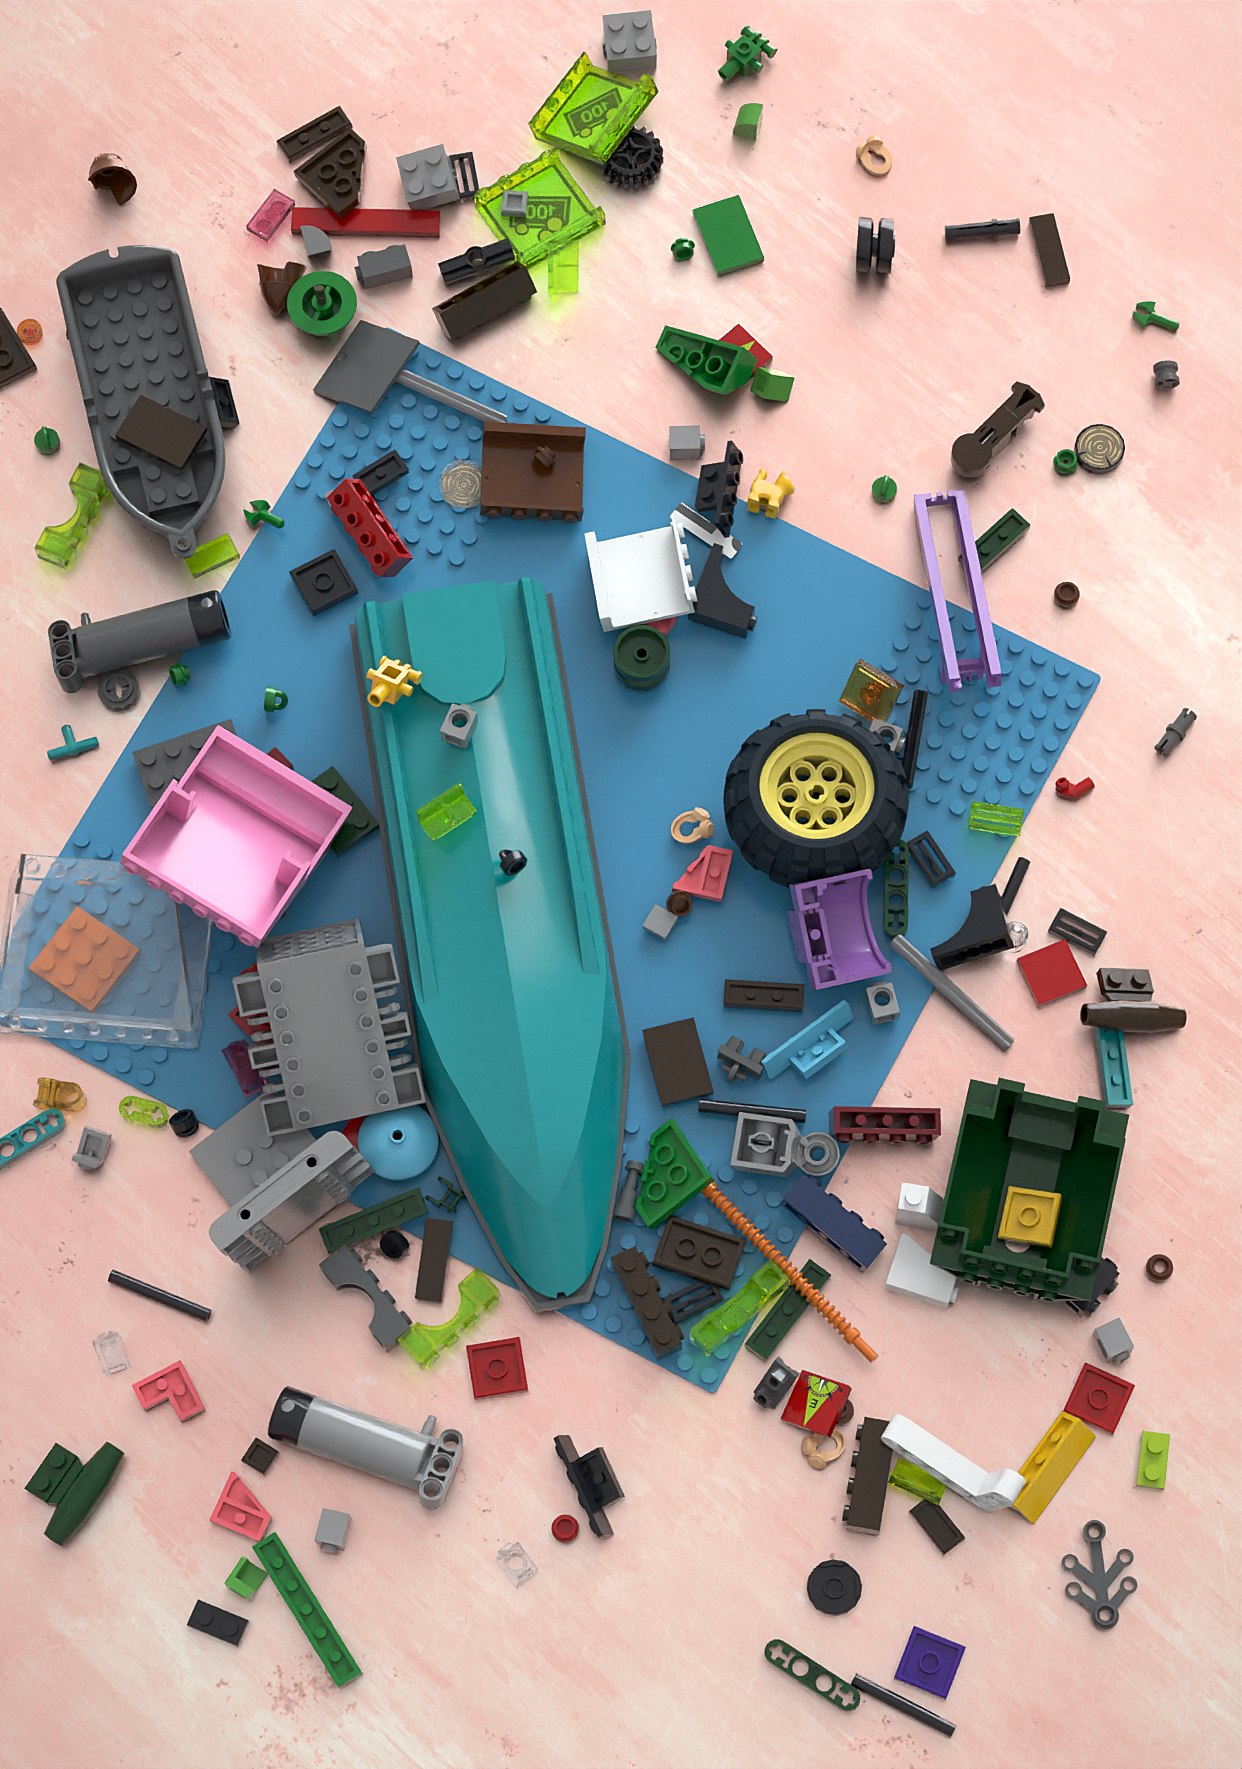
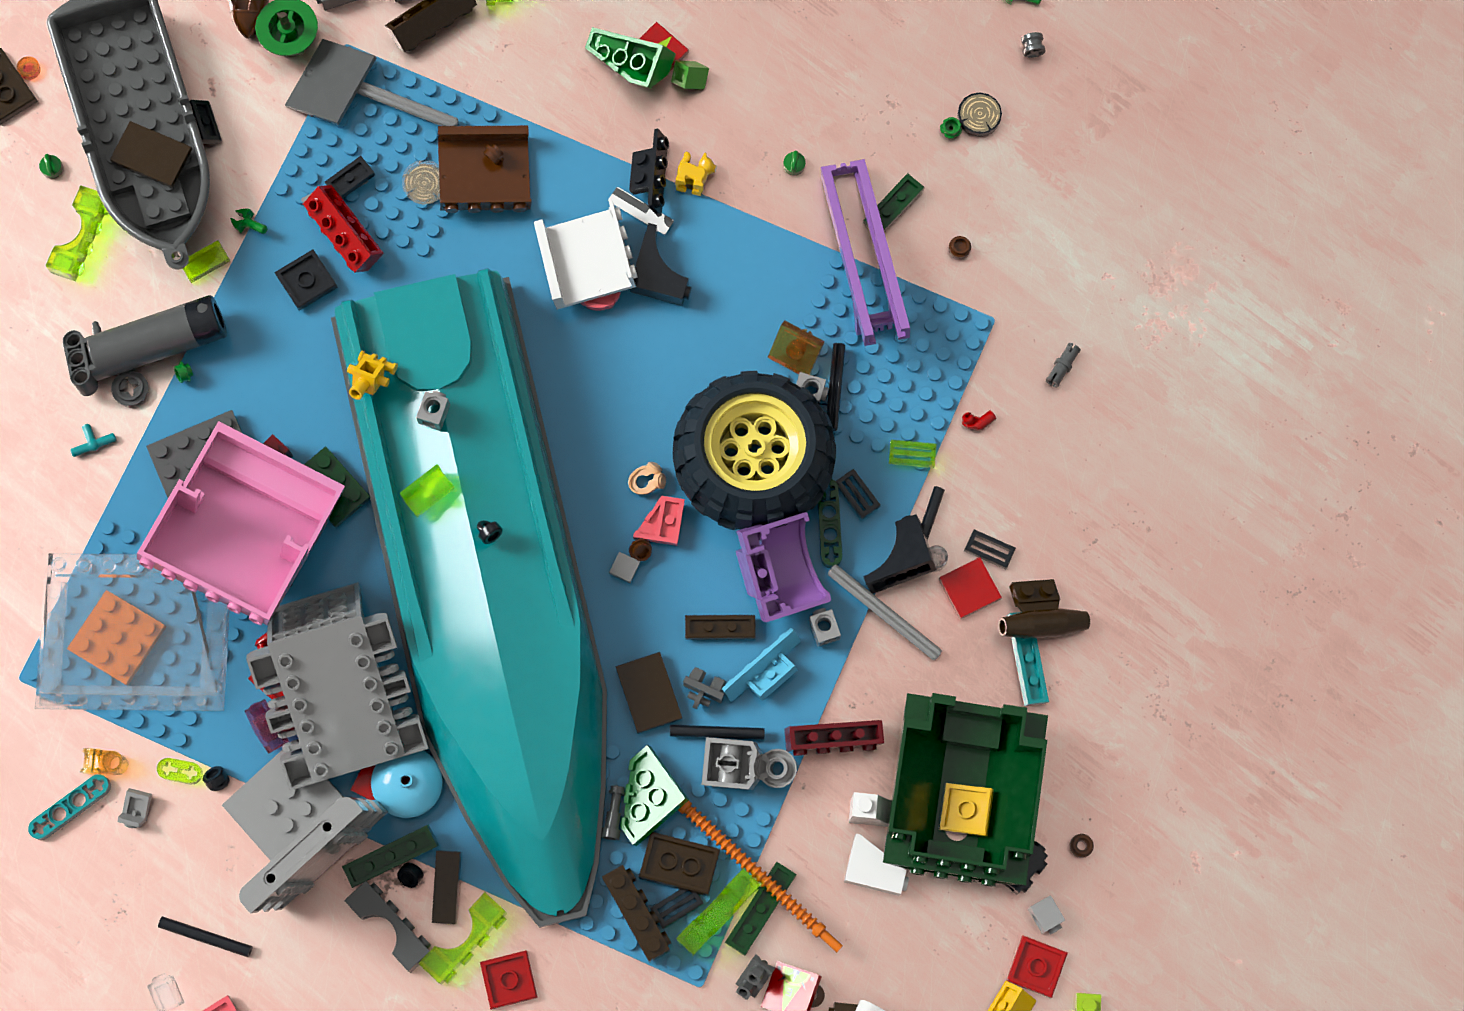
camera: 10 degrees left, 5 degrees up
green tile [264,686,288,713] -> none
dark green piece [425,1176,466,1214] -> none
dark green wheel [614,625,670,691] -> none
light grey brick [669,425,705,460] -> none
dark blue brick [780,1174,887,1272] -> none
dark brown piece [950,381,1045,478] -> none

